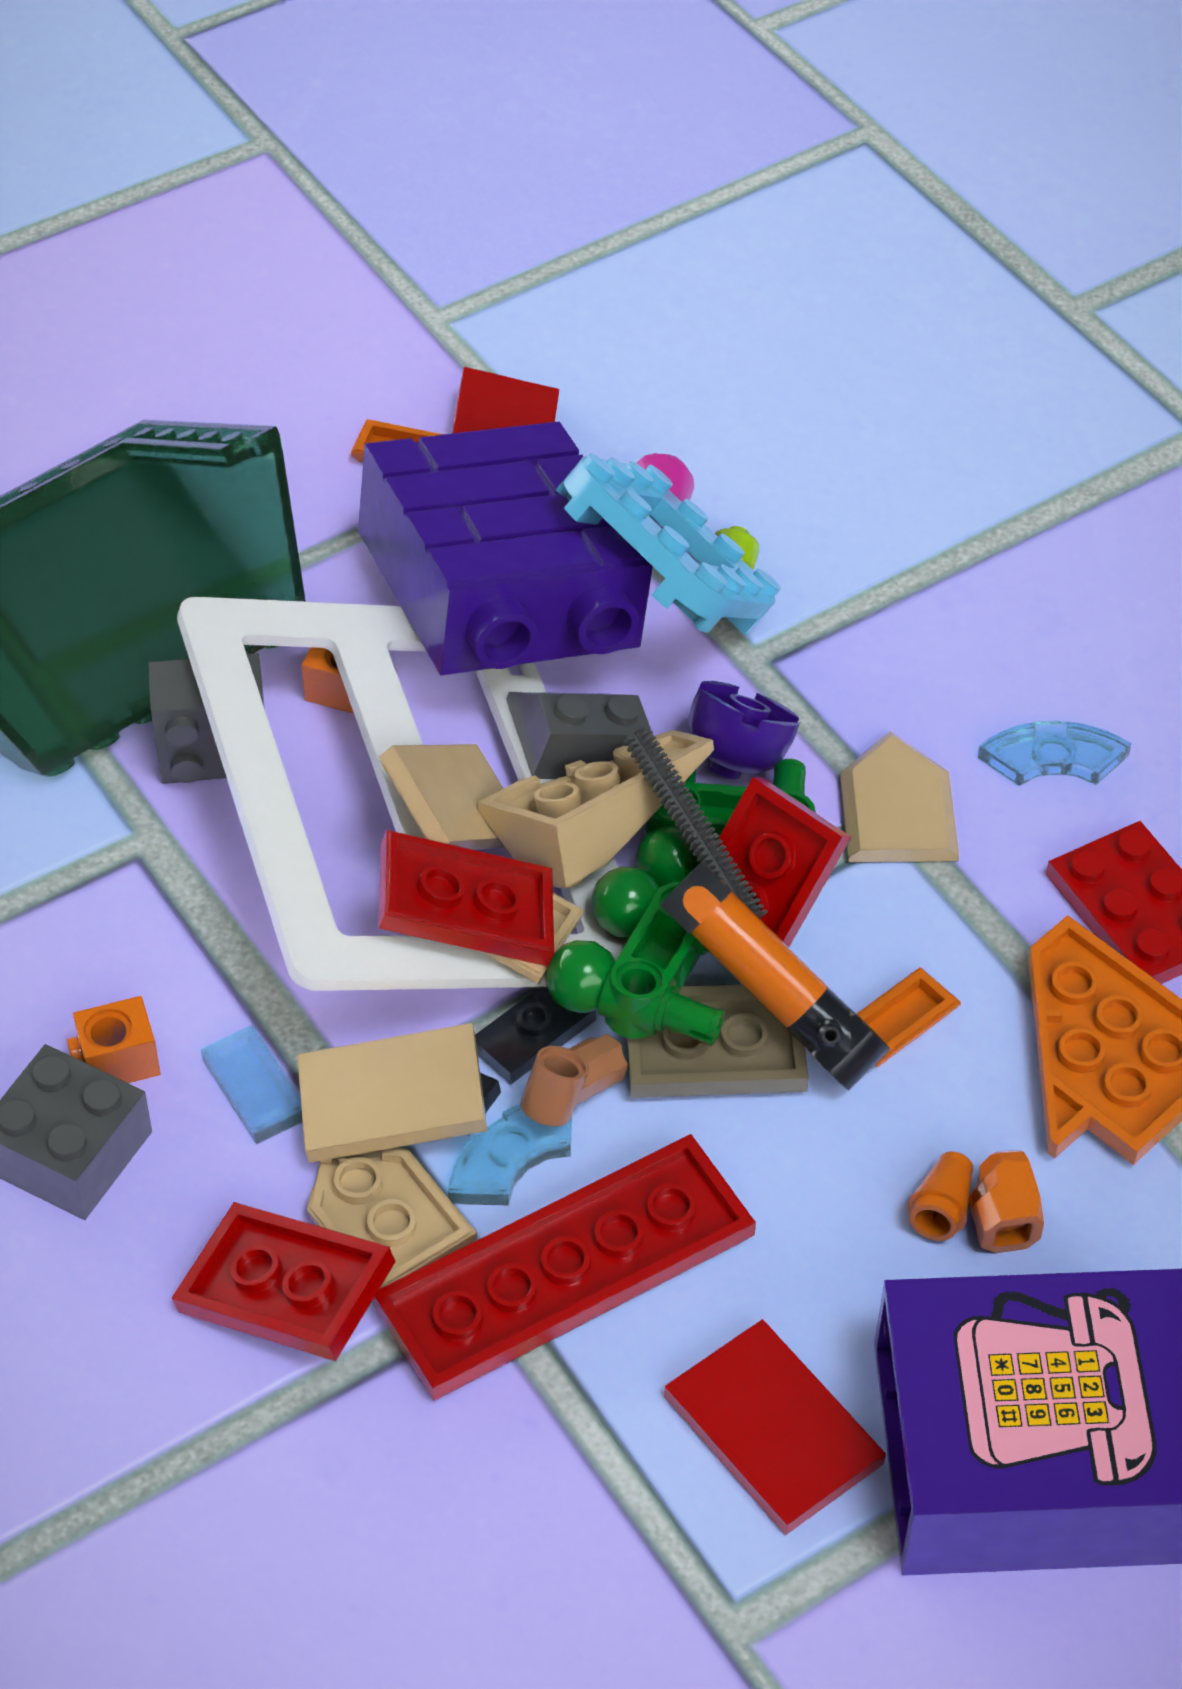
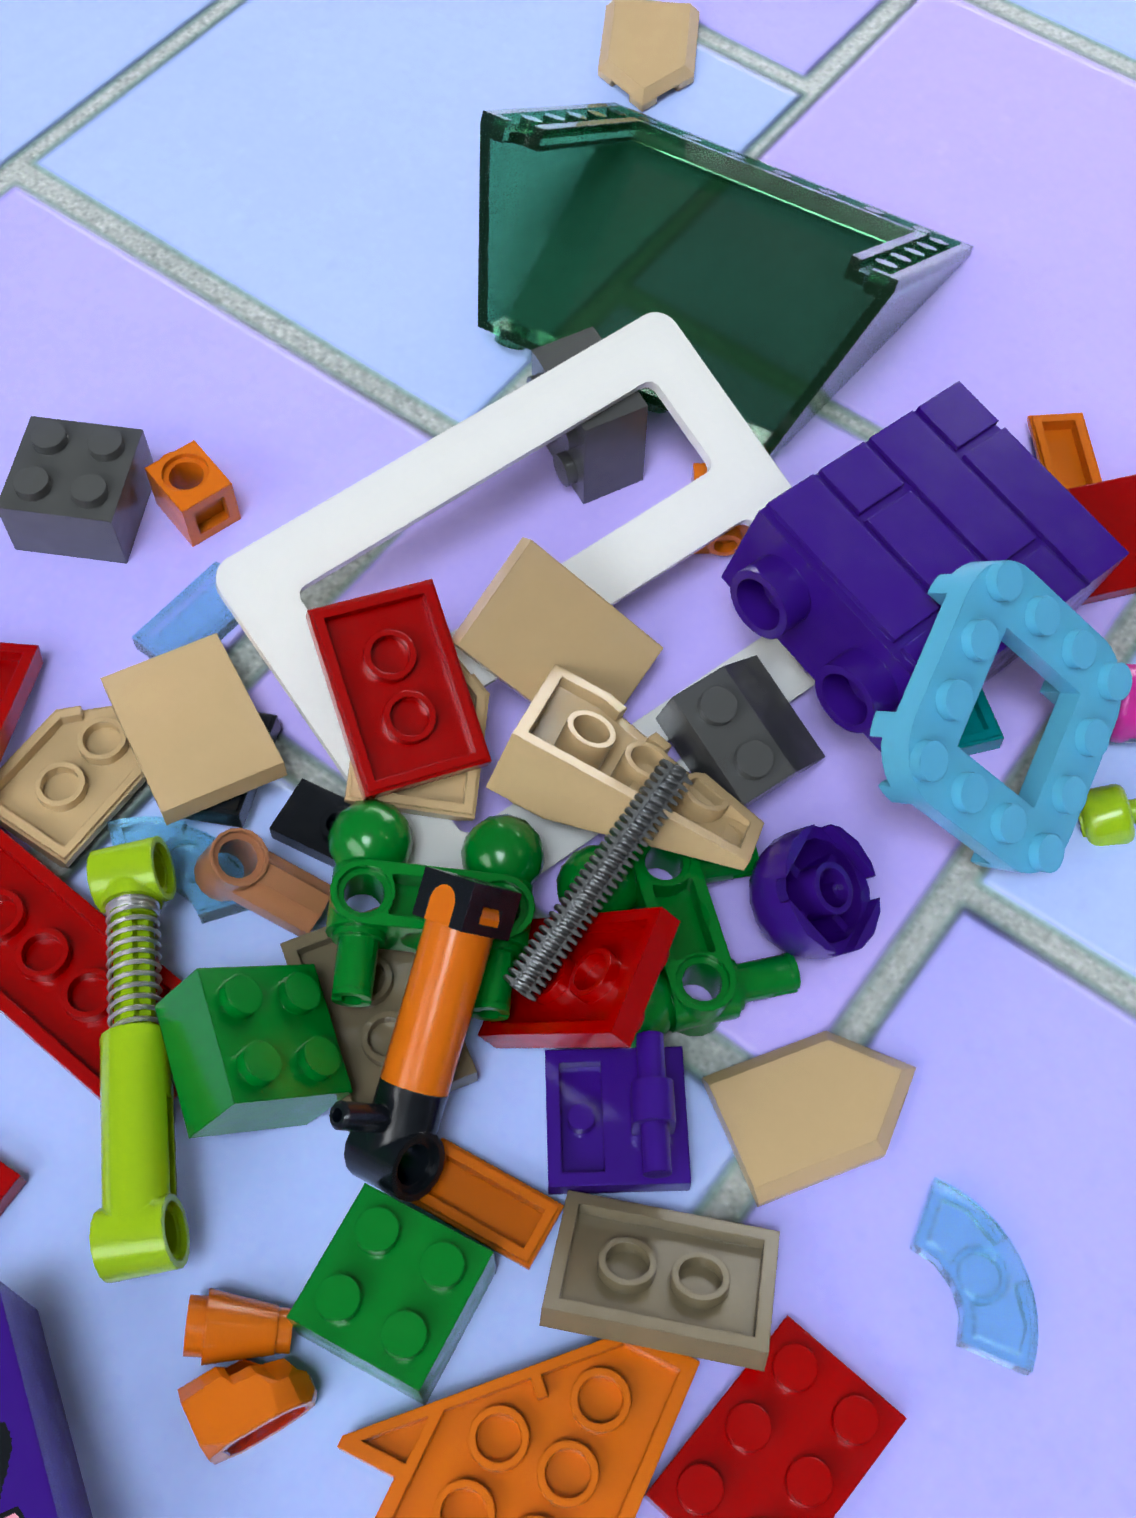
camera: 70 degrees right, 10 degrees up
none -> lime piece [86,836,190,1283]
none -> green brick [154,964,353,1139]
none -> green brick [287,1183,496,1405]
none -> dark tan plate [539,1190,780,1371]
none -> dark purple plate [545,1031,691,1195]

